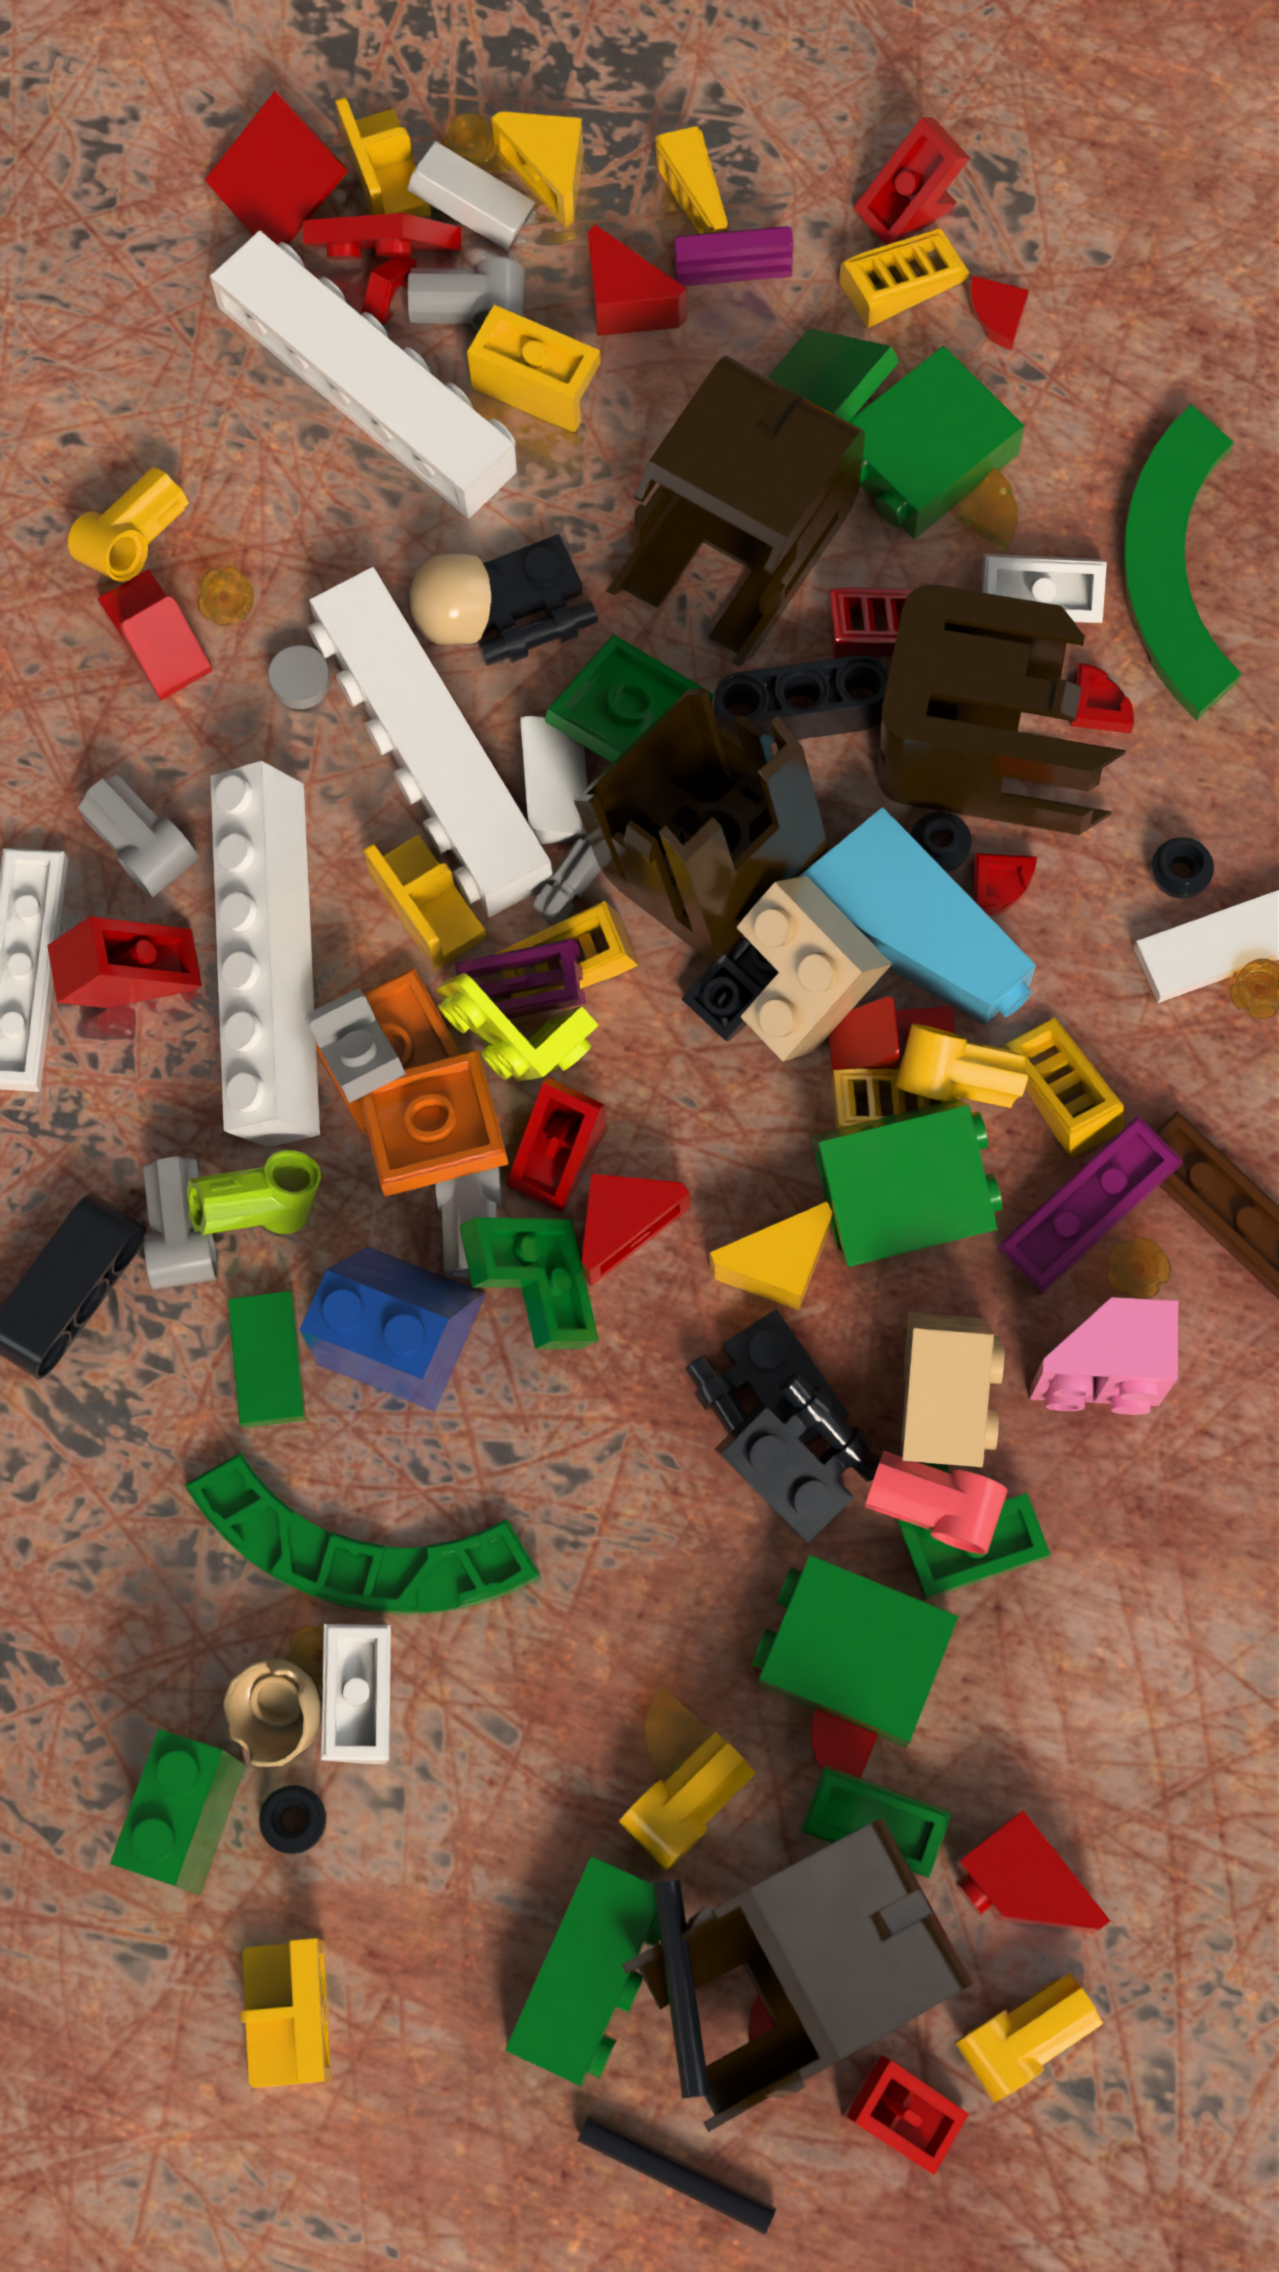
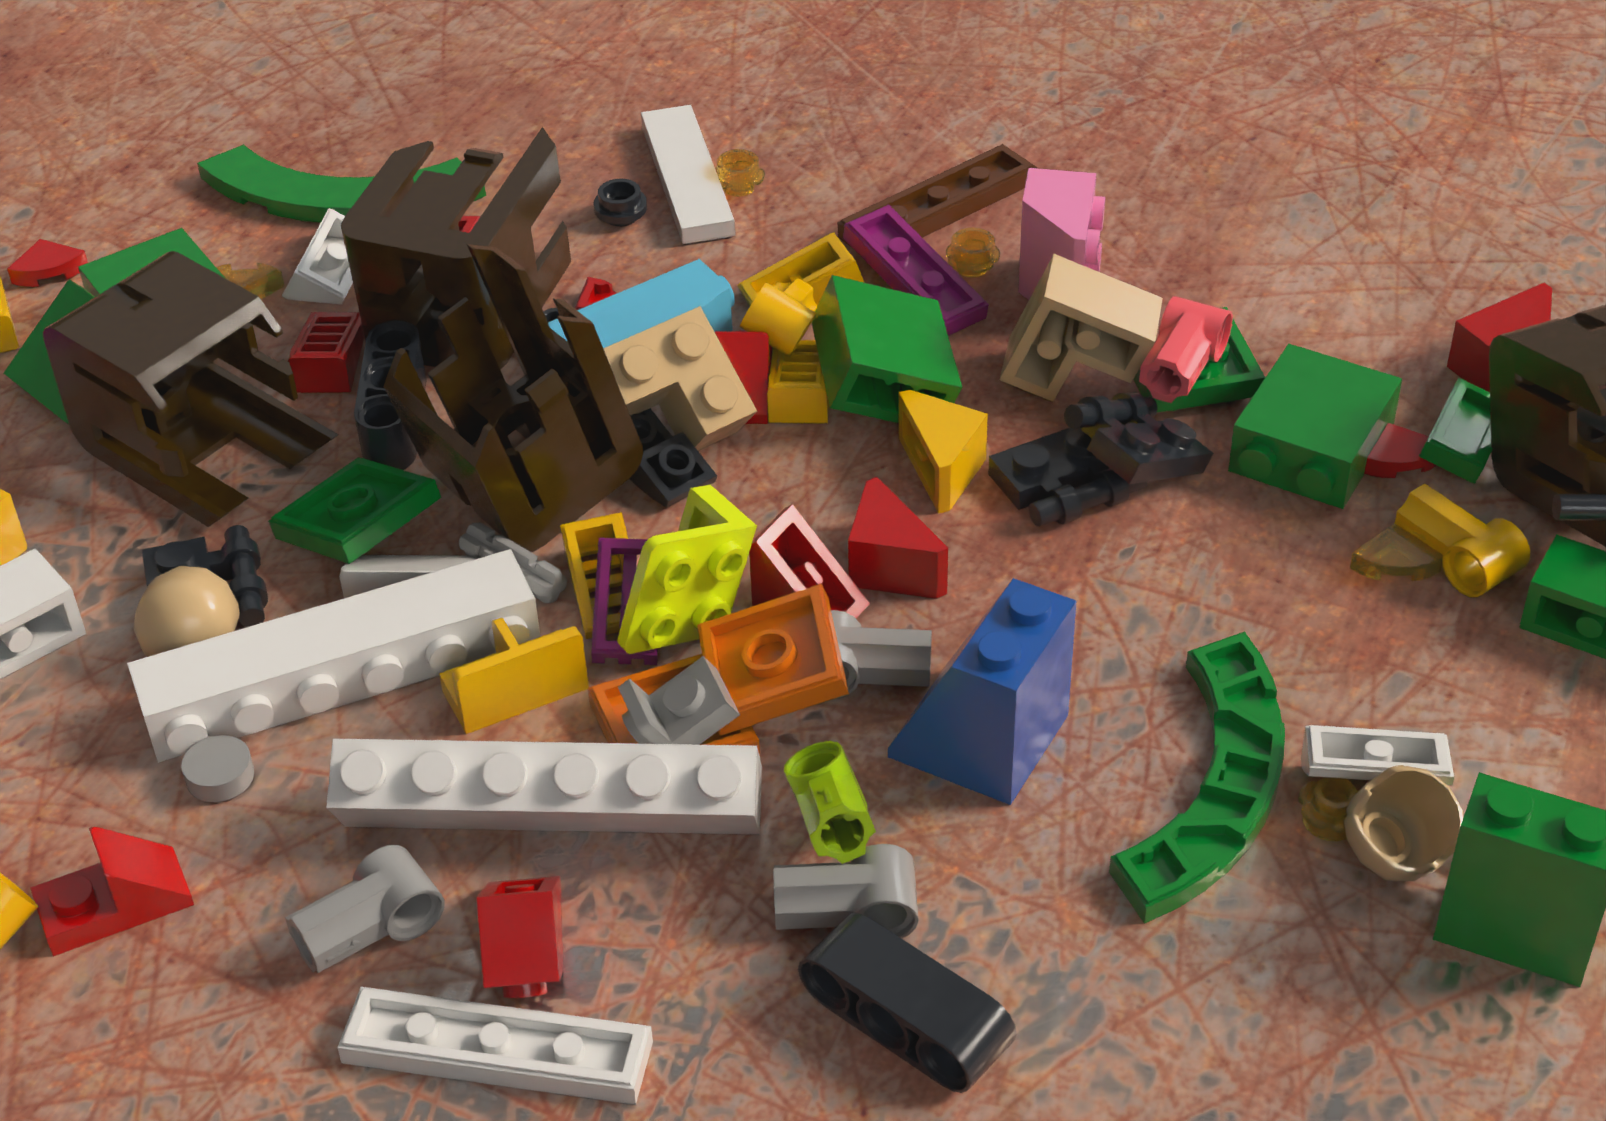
camera: 85 degrees left, 30 degrees down
clear yellow plate [197,566,254,626] -> none
green tile [228,1291,307,1429] -> none
green plate [459,1217,599,1349] -> none

